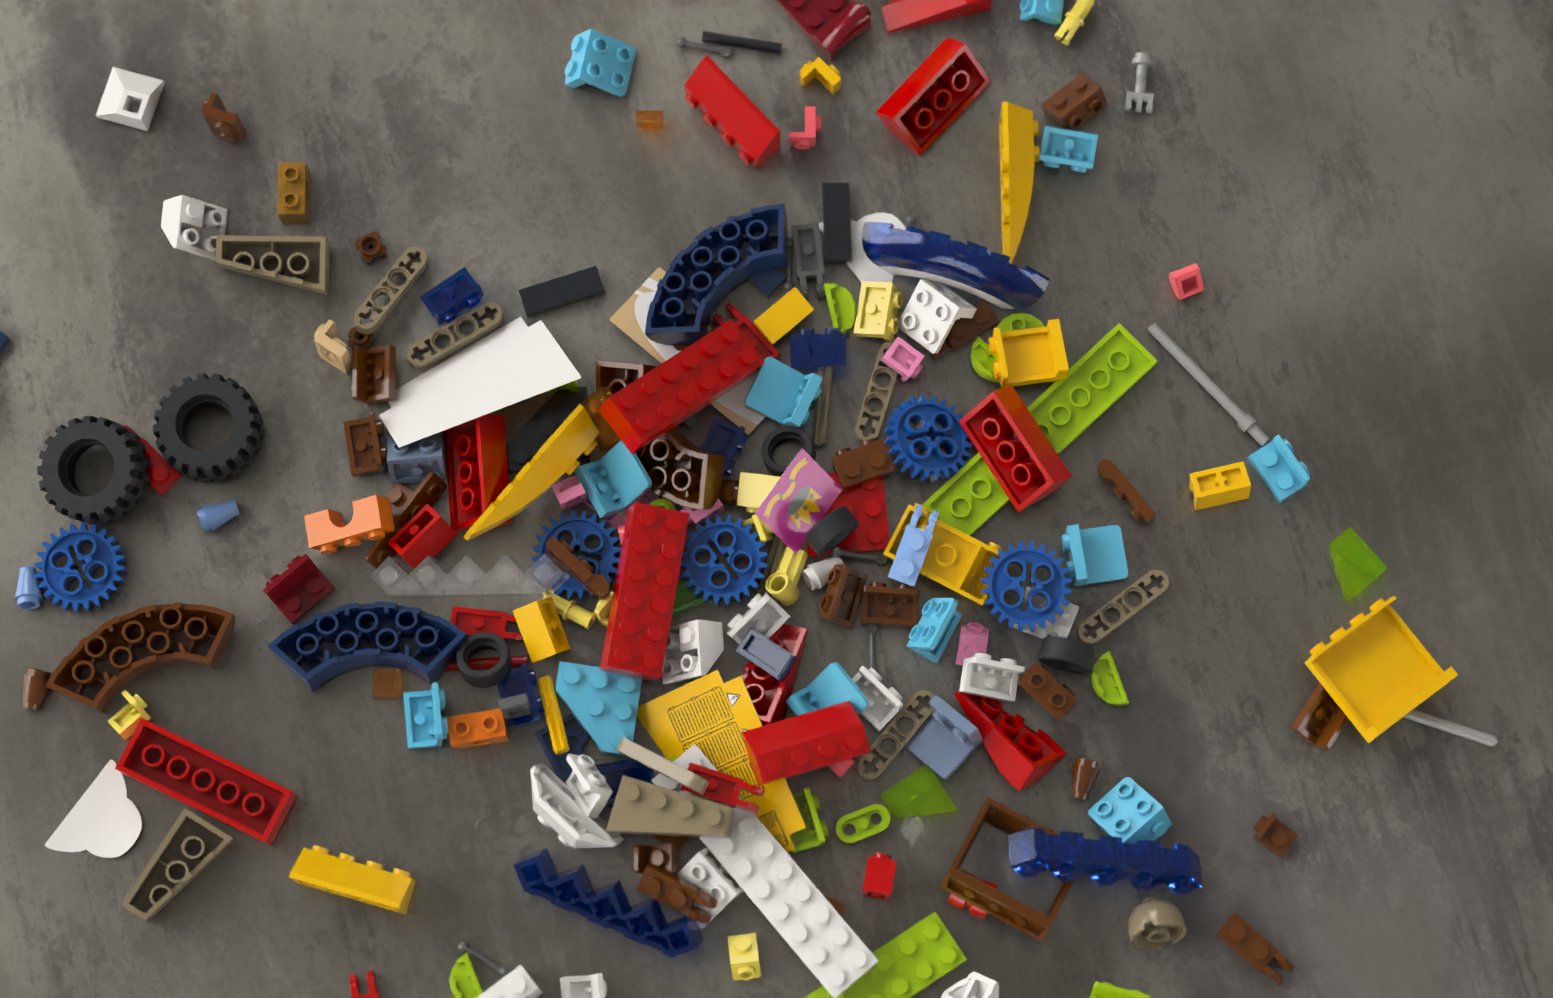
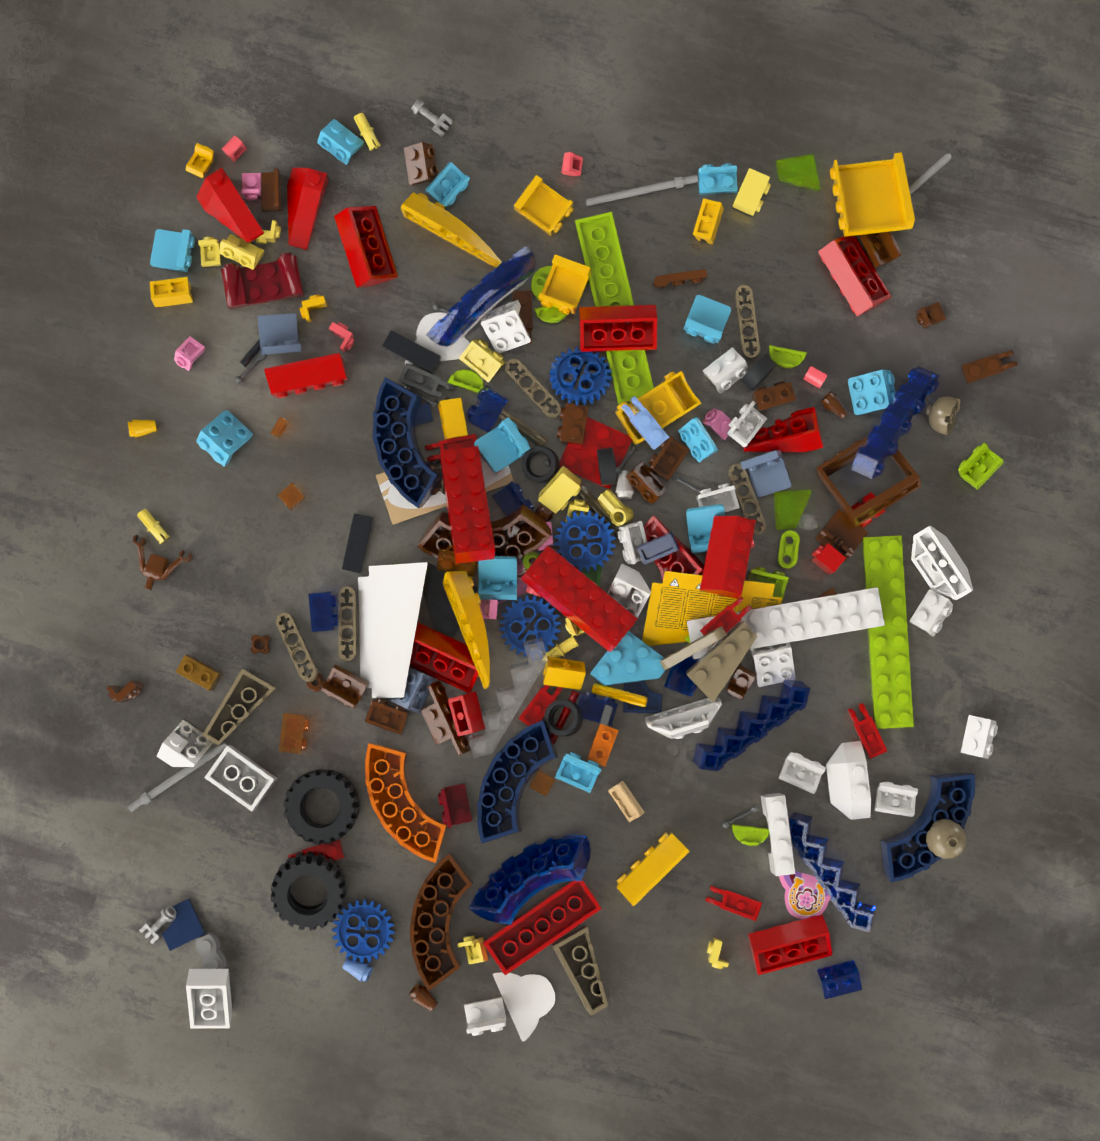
camera: 65 degrees left, 10 degrees up
white slope [96,67,165,131] -> none
medium blue cone [196,499,239,532] -> none
arch [304,495,395,554] -> none
tan bracket [314,319,353,374] -> none
reddish brown hinge [546,537,610,599] -> none
white bracket [566,754,612,819] -> none
reddish brown hinge [637,863,718,924] -> none
light yellow bracket [727,933,761,981] -> none
dark pink sticker [755,448,842,554] -> none
bright pink bracket [881,337,924,382] -> none
blue gear [981,541,1072,632] -> none
none -> light grey bar [127,741,228,812]
none -> reddish brown piece [133,535,193,591]
none -> light yellow axle [137,509,170,544]
none -> white brick [204,745,277,811]
none -> sand blue bracket [258,313,301,355]
none -> clear orange tile [277,483,305,510]
none -> clear orange bracket [279,713,310,754]
none -> orange brick [365,743,447,863]
none -> white bracket [464,997,507,1036]
none -> clear blue brick [469,835,591,925]
none -> yellow panel [514,175,574,236]
none -> tan plate [608,781,645,822]
none -> light yellow brick [732,168,771,216]
none -> coral brick [803,366,827,389]
none -> reddish brown hinge [815,509,868,563]
none -> slope [818,235,892,316]

